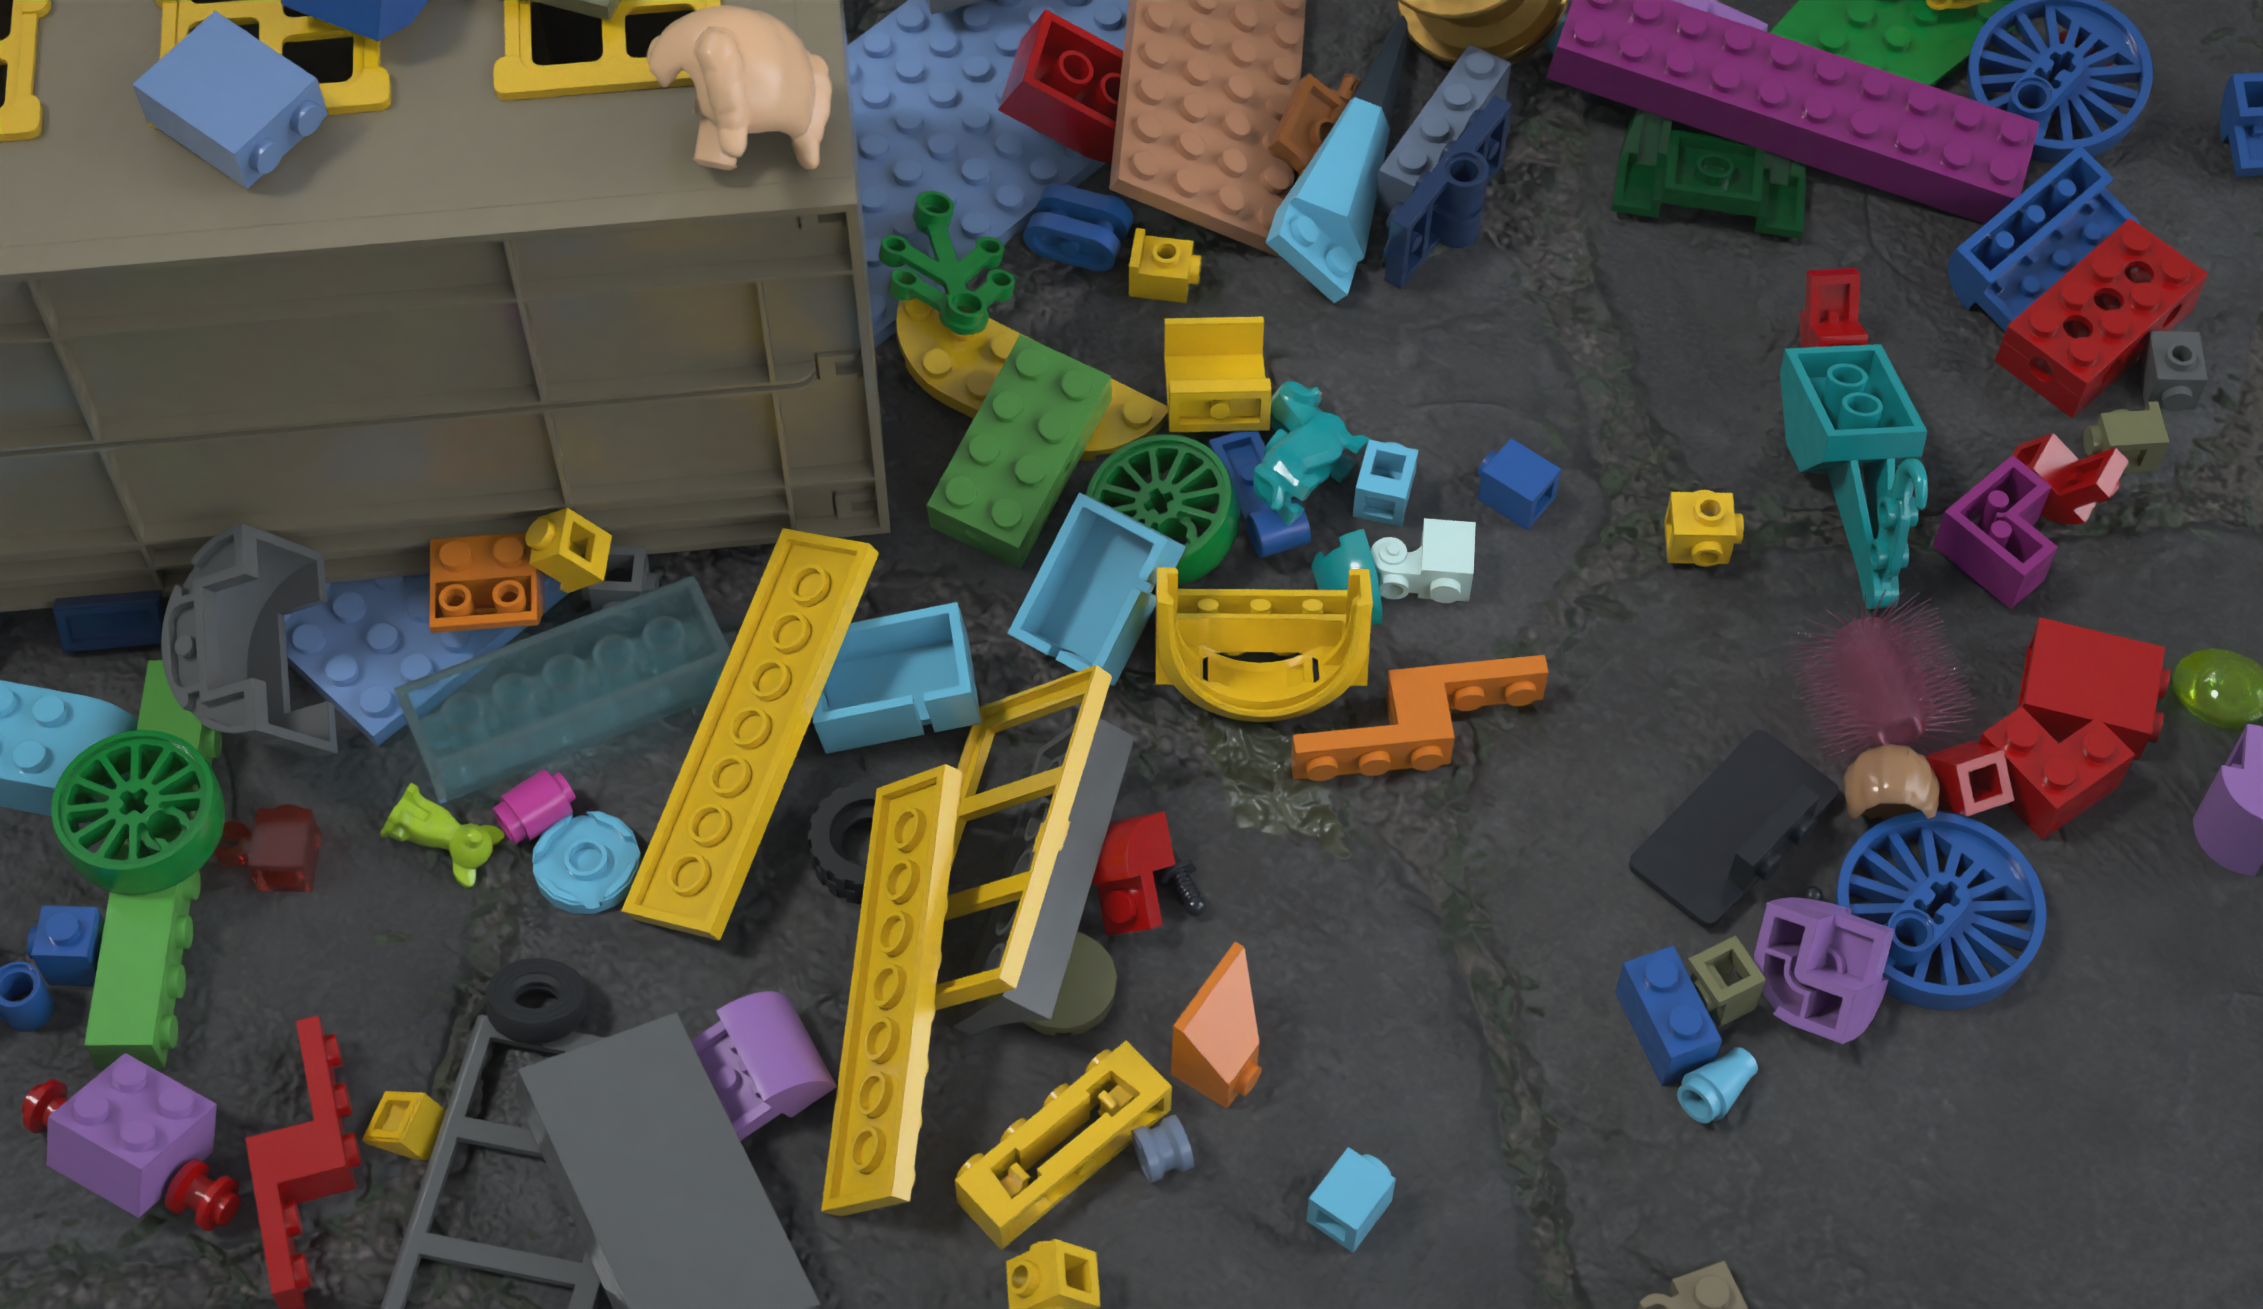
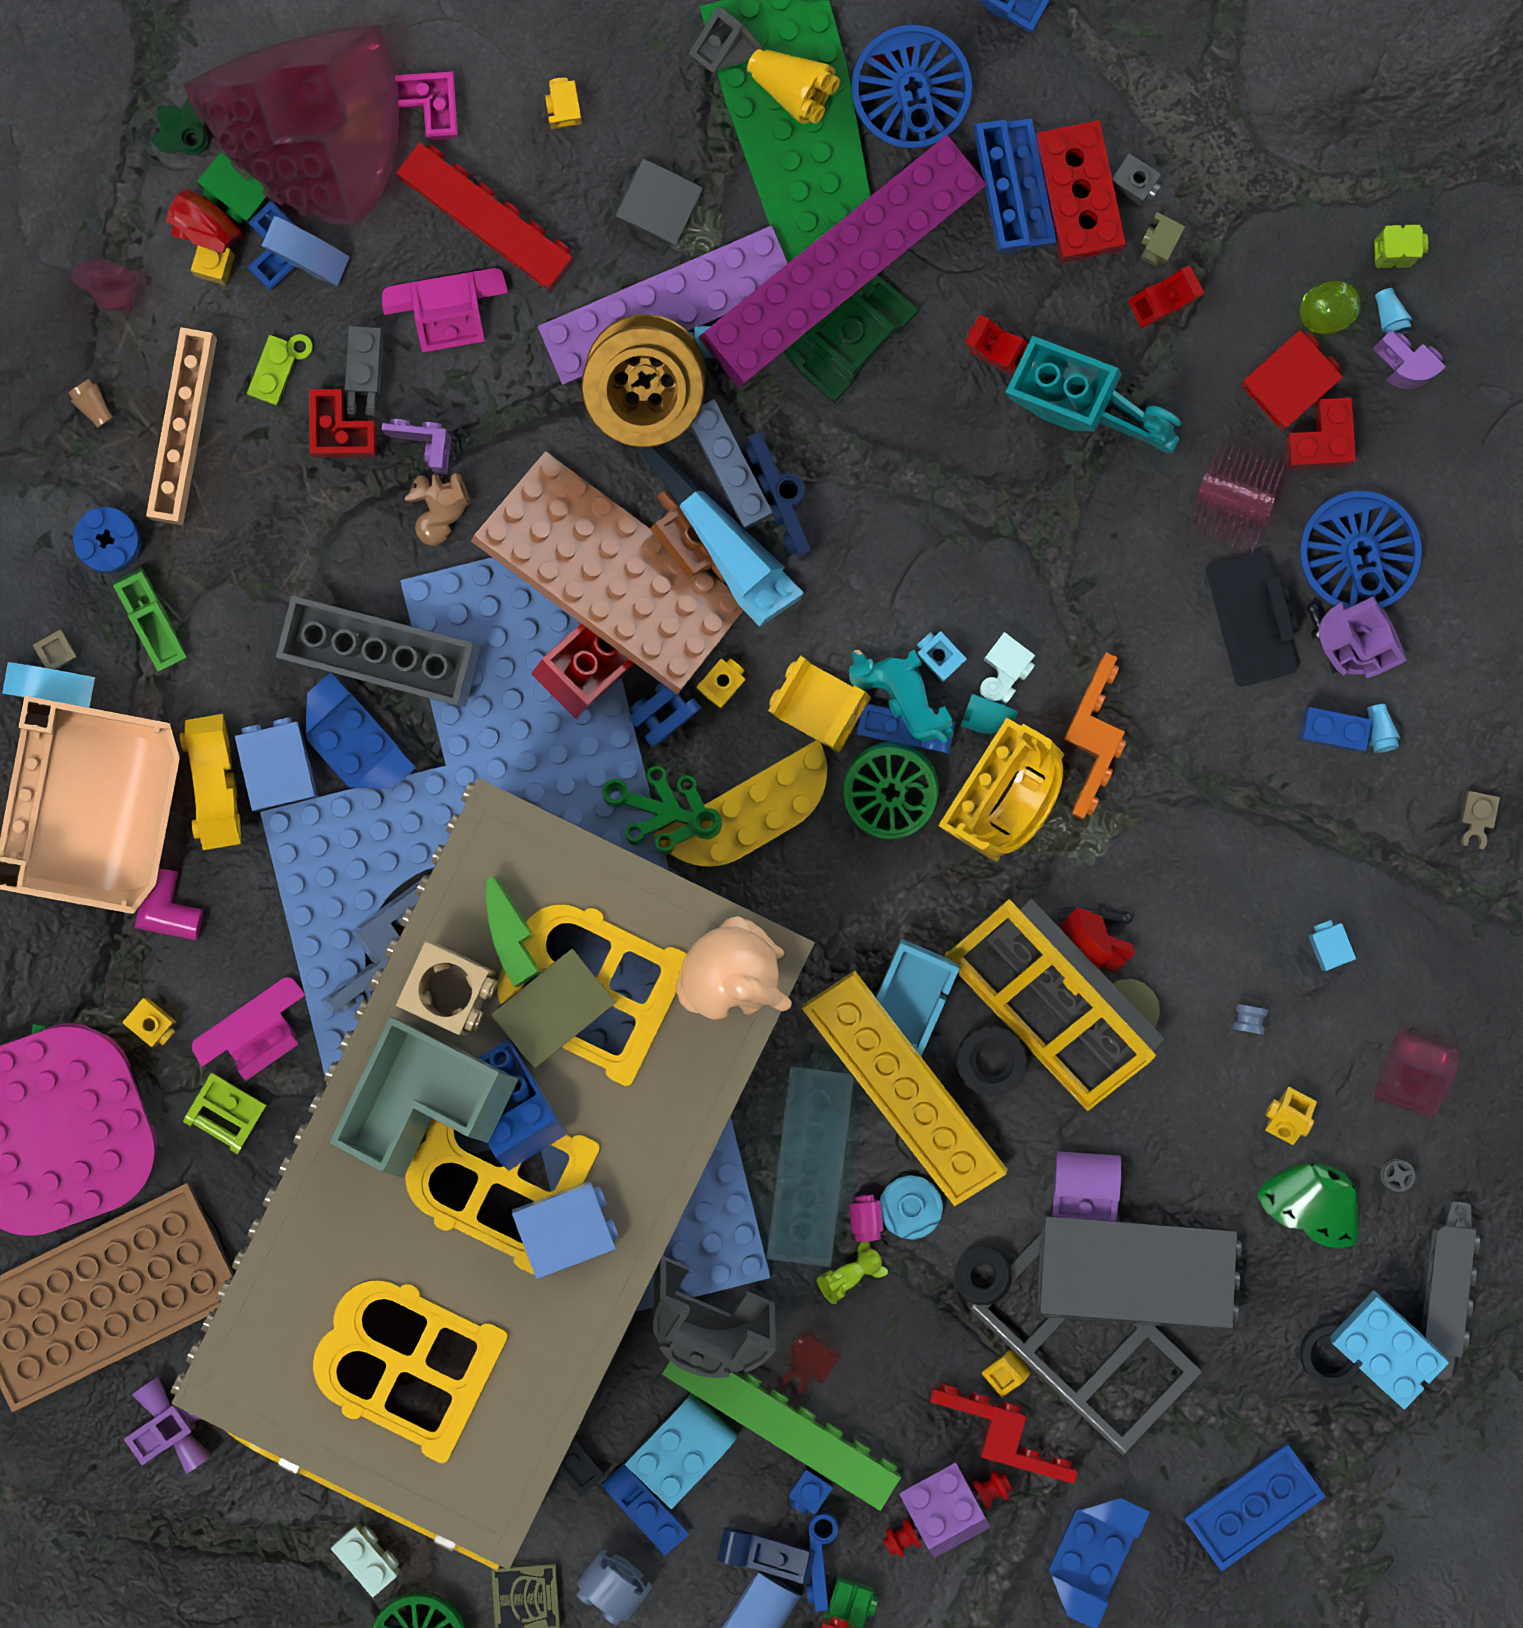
camera: 60 degrees left, 30 degrees up
green piece [51,730,225,895] -> none
dark blue tile [53,590,166,653] -> none
orange slope [429,532,545,633] -> none
yellow brick [525,508,612,593] -> none
dark grey brick [582,545,659,626] -> none
yellow plate [821,764,962,1216] -> none
bright green brick [926,334,1112,569] -> none
yellow brick [955,1040,1172,1250] -> none
medium azure piece [1007,493,1186,686] -> none
orange slope [1171,942,1262,1109] -> none
blue brick [1477,438,1561,530] -> none
yellow brick [1664,490,1744,567] -> none
olive brick [1687,935,1766,1028] -> none
medium nougat hair [1843,744,1939,821] -> none
red brick [1925,741,2014,816] -> none
magenta brick [1932,455,2058,610] -> none

